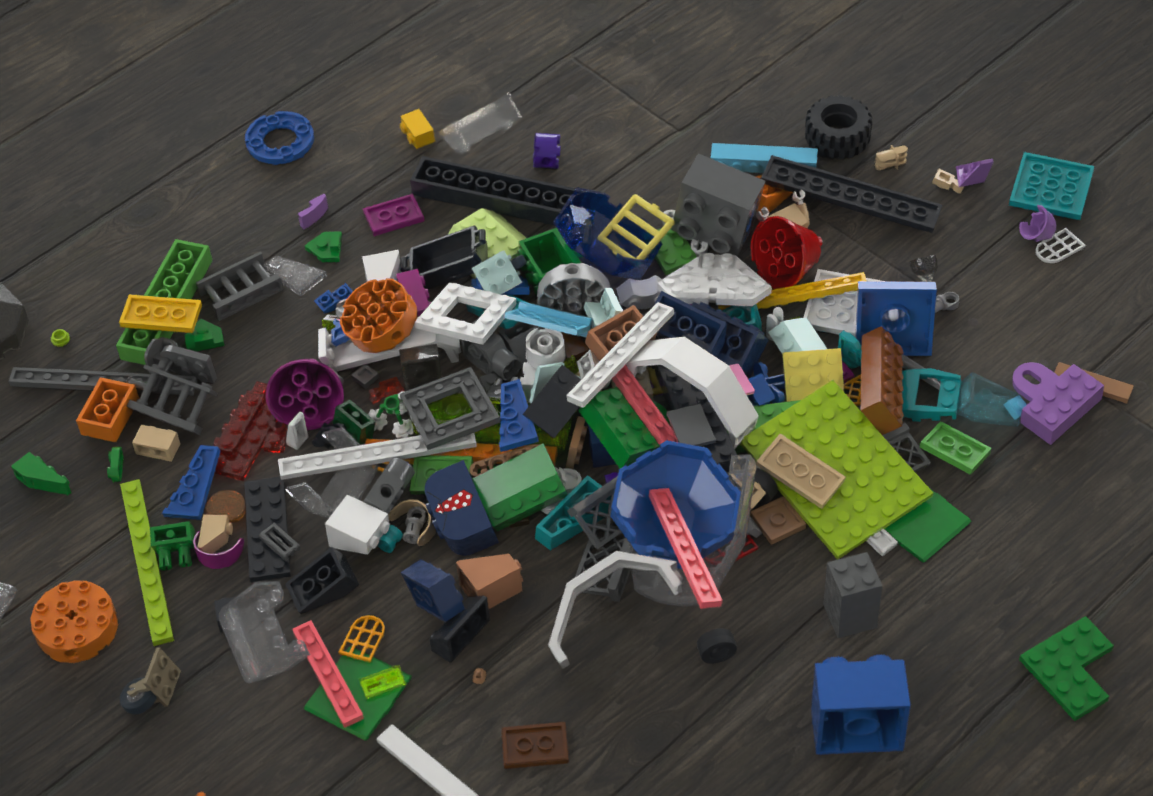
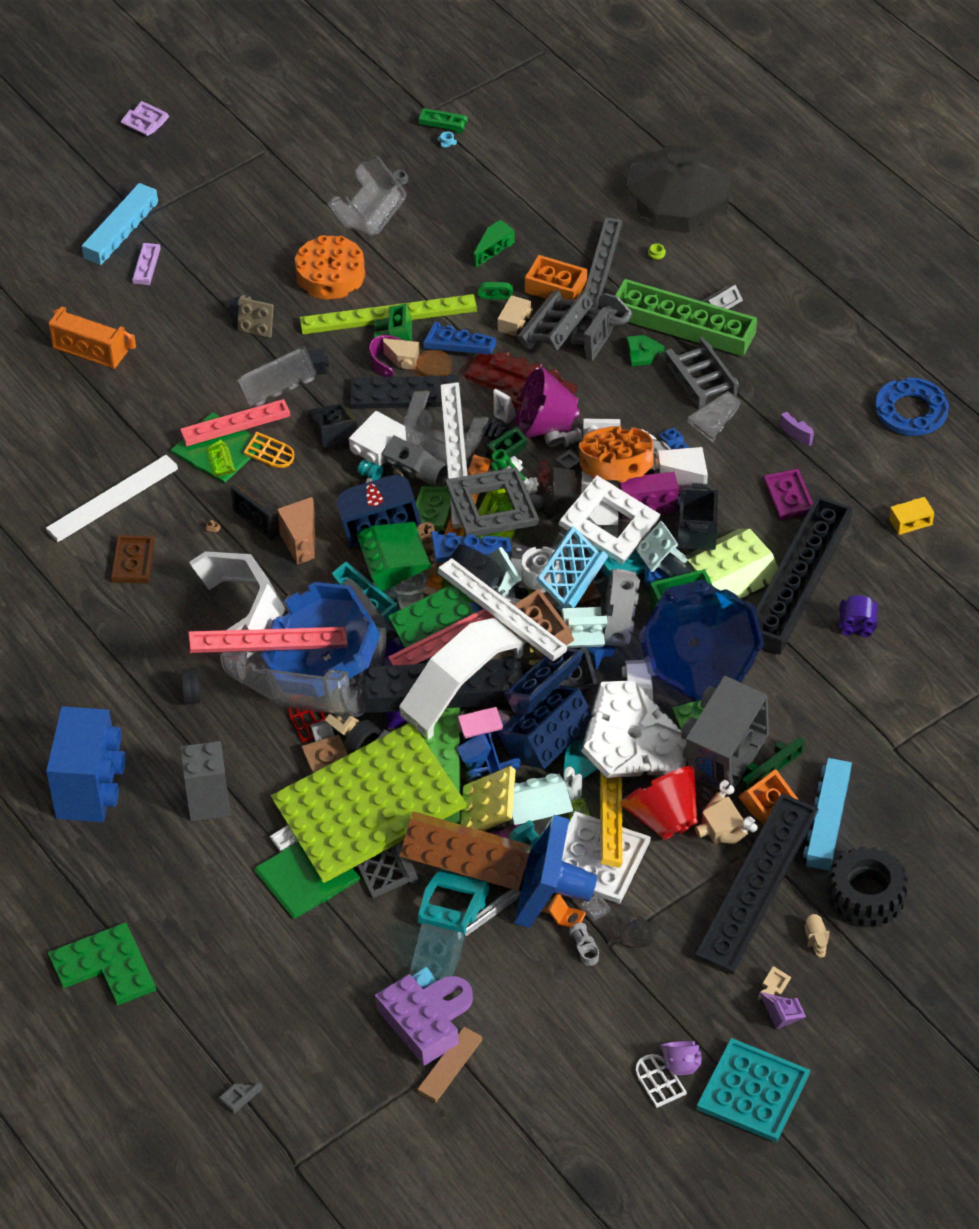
camera: 95 degrees right, 0 degrees up
yellow plate [119,295,202,333] -> none
dark grey tile [259,523,301,561] -> none
green plate [304,231,342,262] -> none
dark blue brick [401,559,465,622] -> none
clear windscreen [439,92,522,154] -> none
light yellow bar [597,194,675,267] -> none
dark grey piece [667,404,716,446] -> none
tan plate [756,434,846,509] -> none
bright green plate [920,421,992,475] -> none
none -> light grey panel [702,285,743,309]

